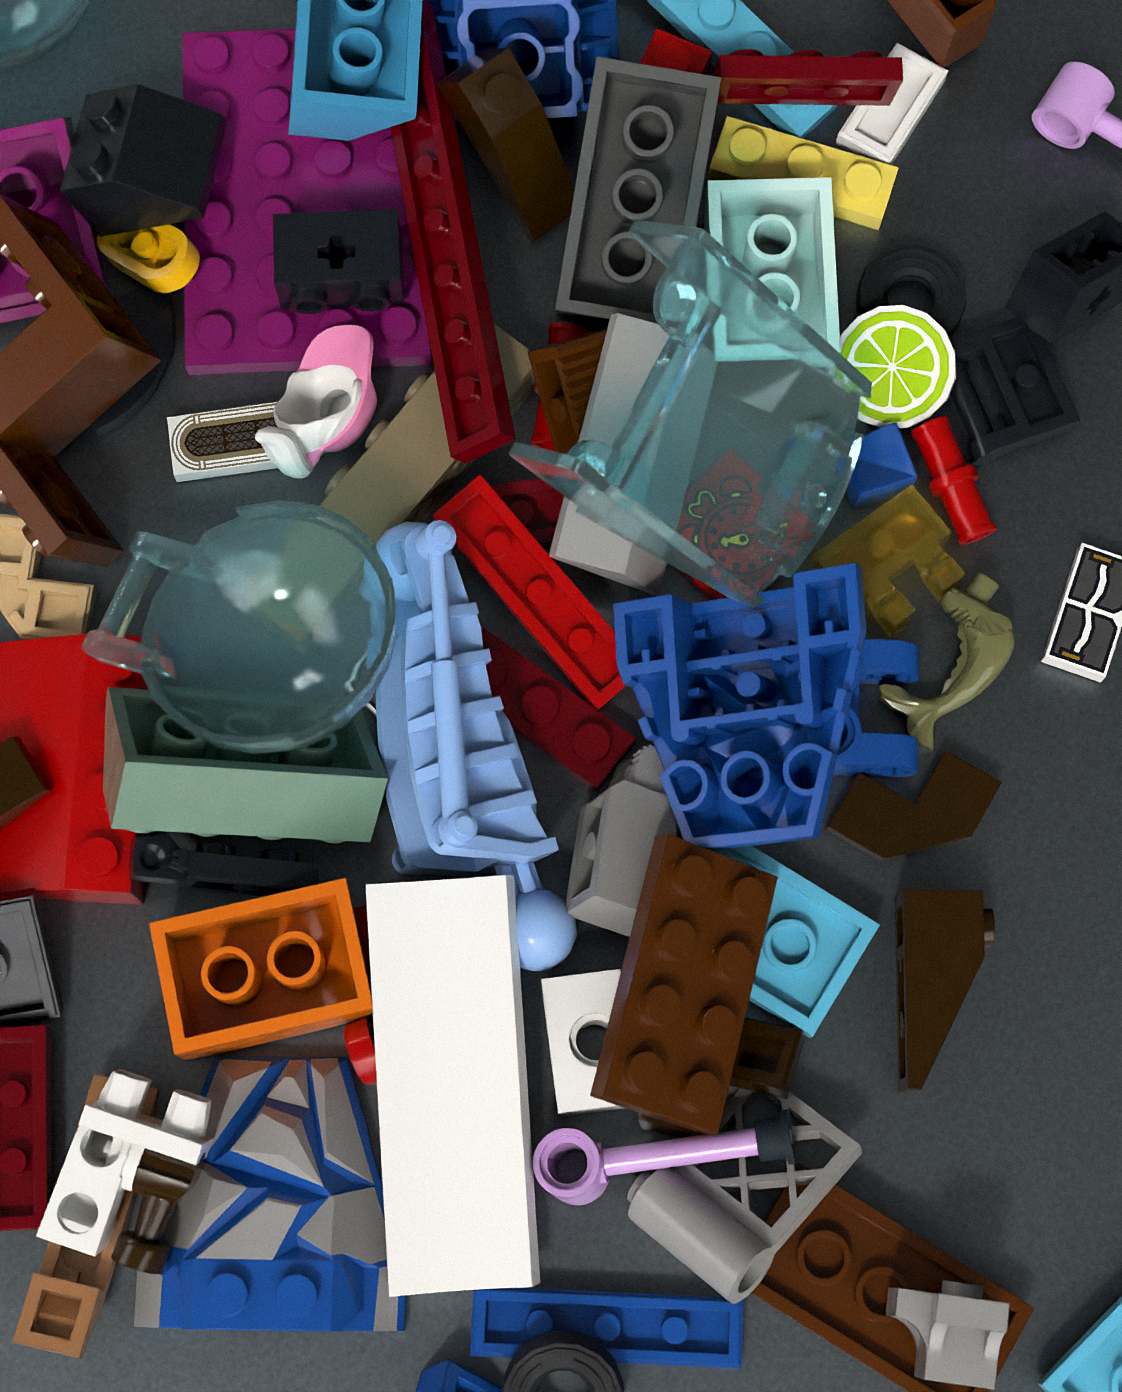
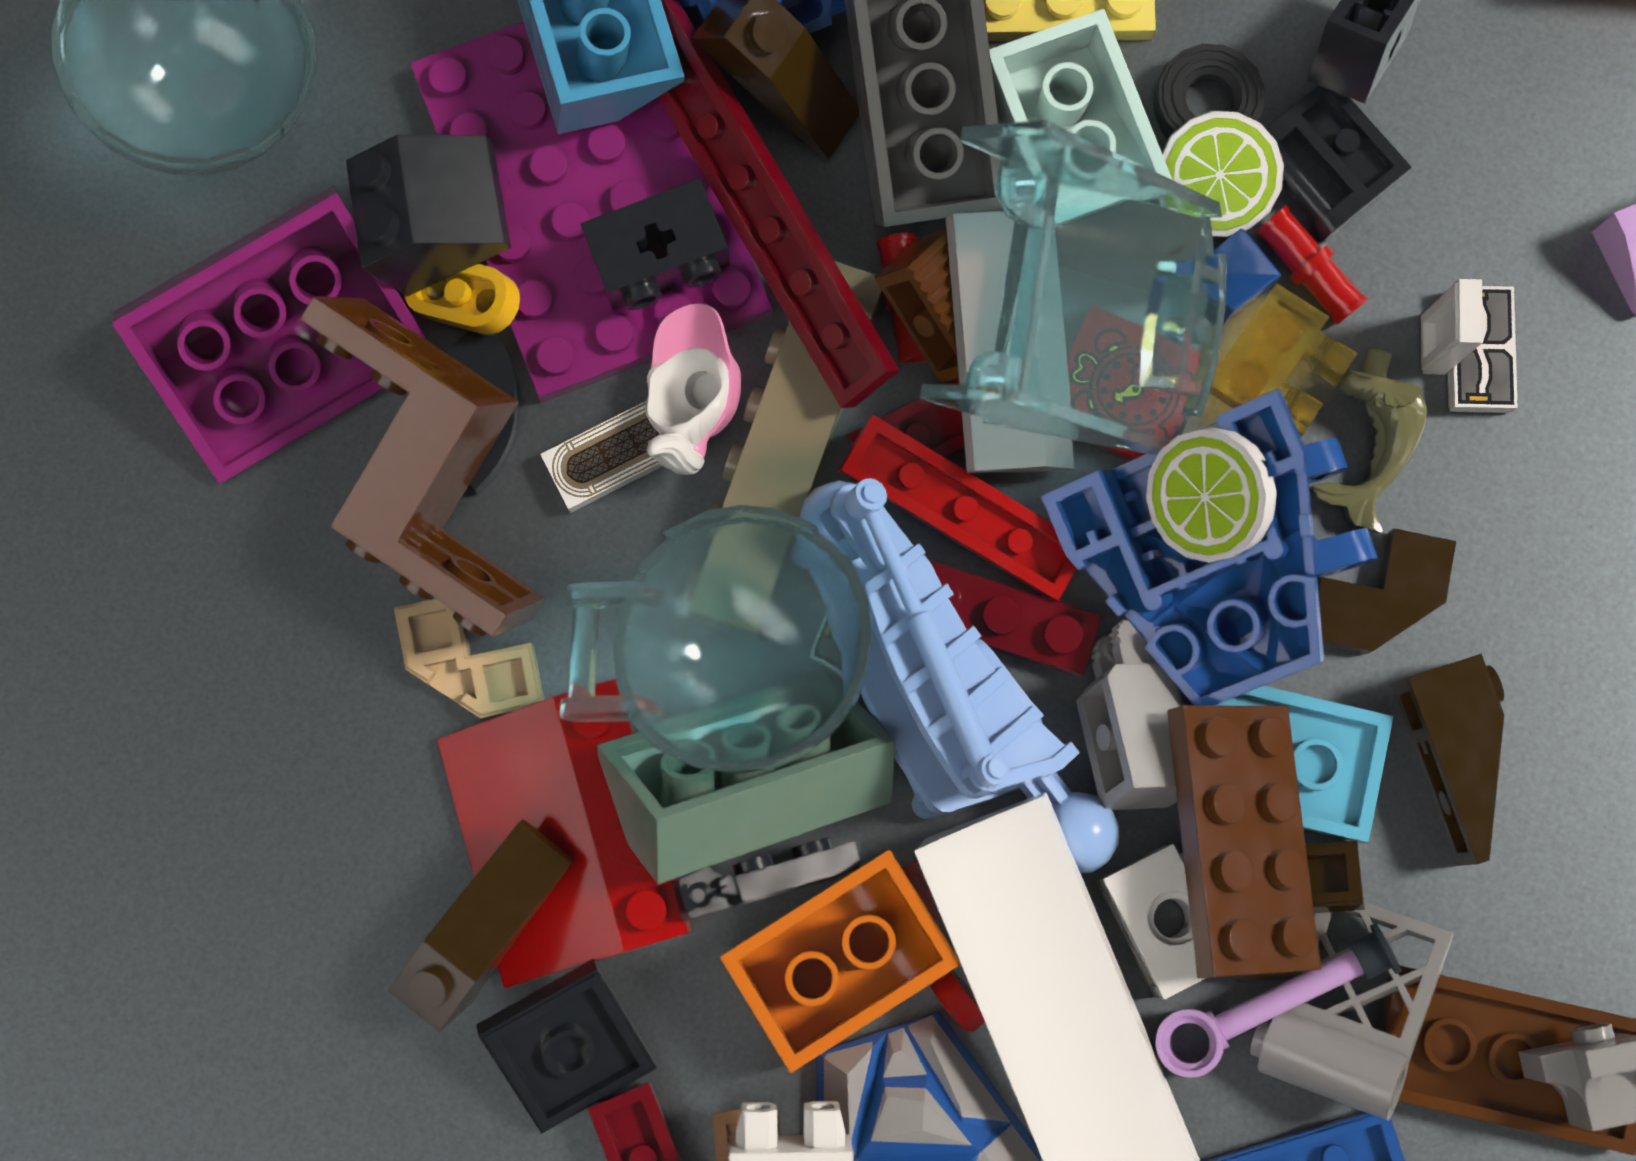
camera: 20 degrees left, 5 degrees up
none -> tile [1146,428,1277,562]
none -> white tile [1421,279,1483,375]

